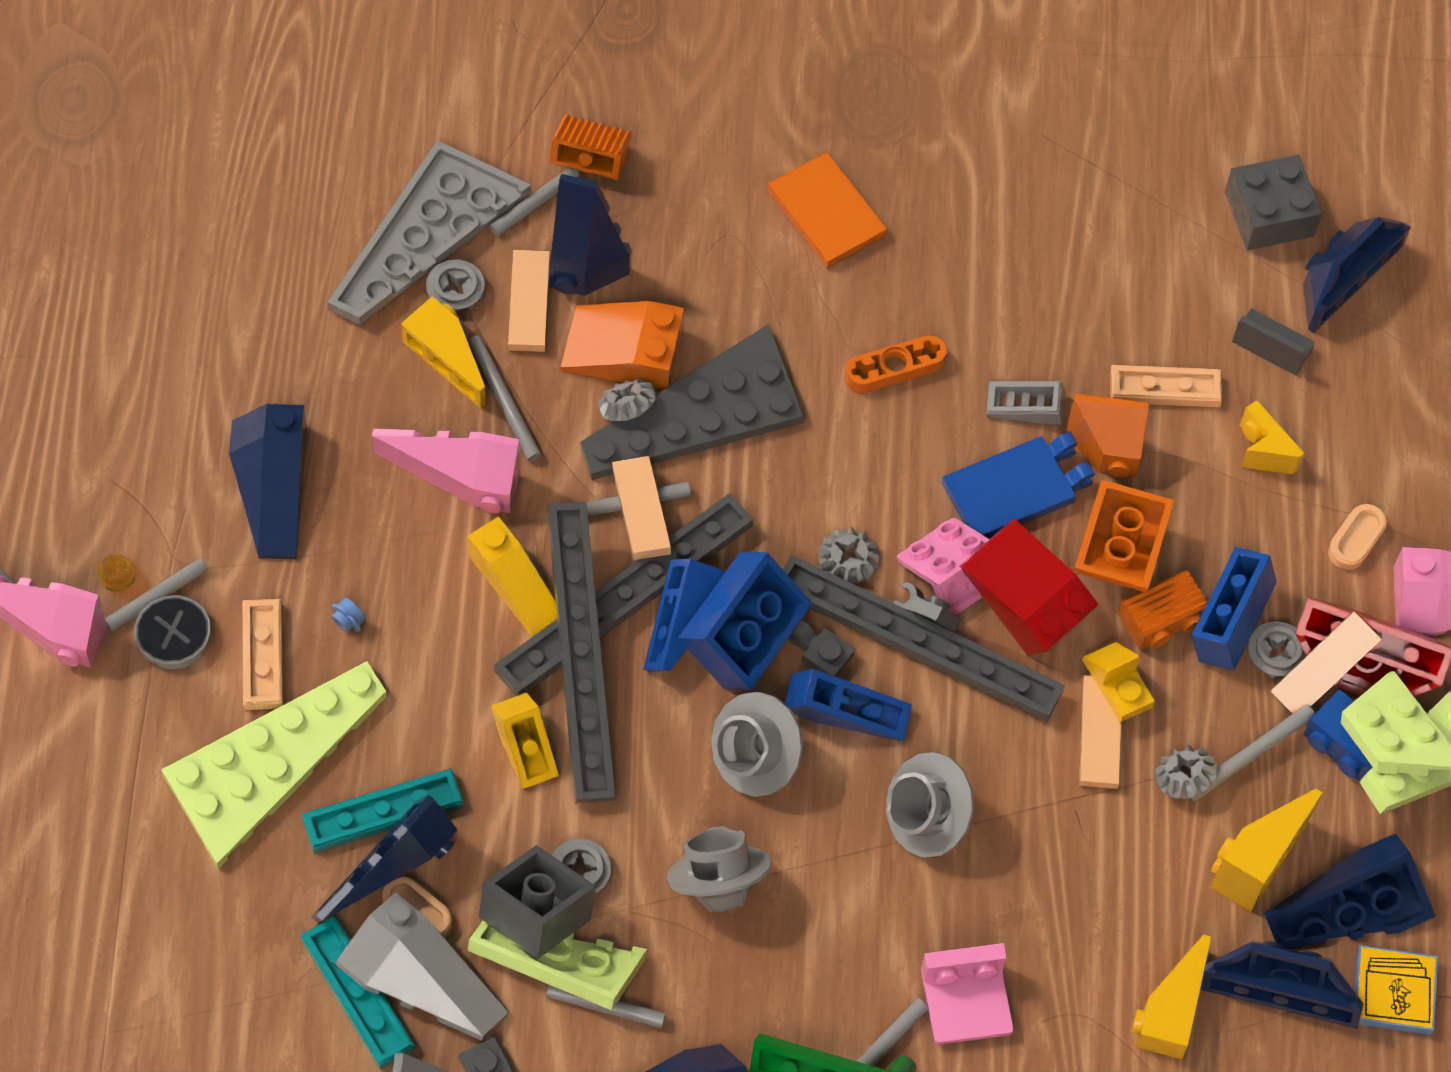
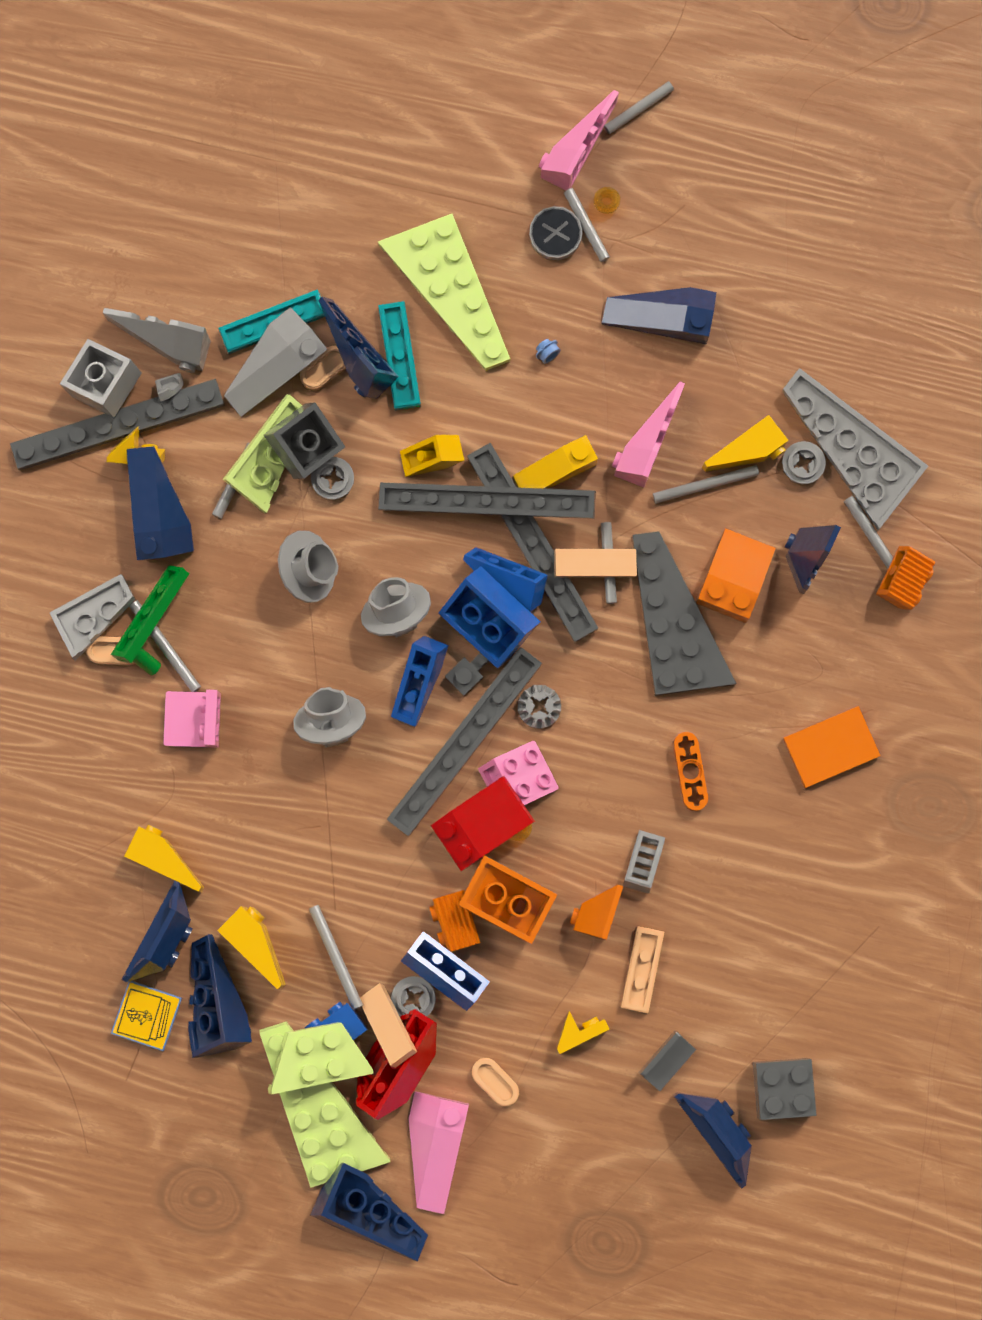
camera: 105 degrees right, 20 degrees up
light nougat tile [243,599,283,710] -> none
light nougat tile [508,250,550,352] -> none
light grey gear [597,378,656,421] -> none
plate [893,582,961,633] -> none
blue tile [942,432,1095,538] -> none
light nougat tile [1079,675,1121,789] -> none
yellow slope [1082,642,1155,723] -> none
light grey gear [1155,745,1218,799] -> none

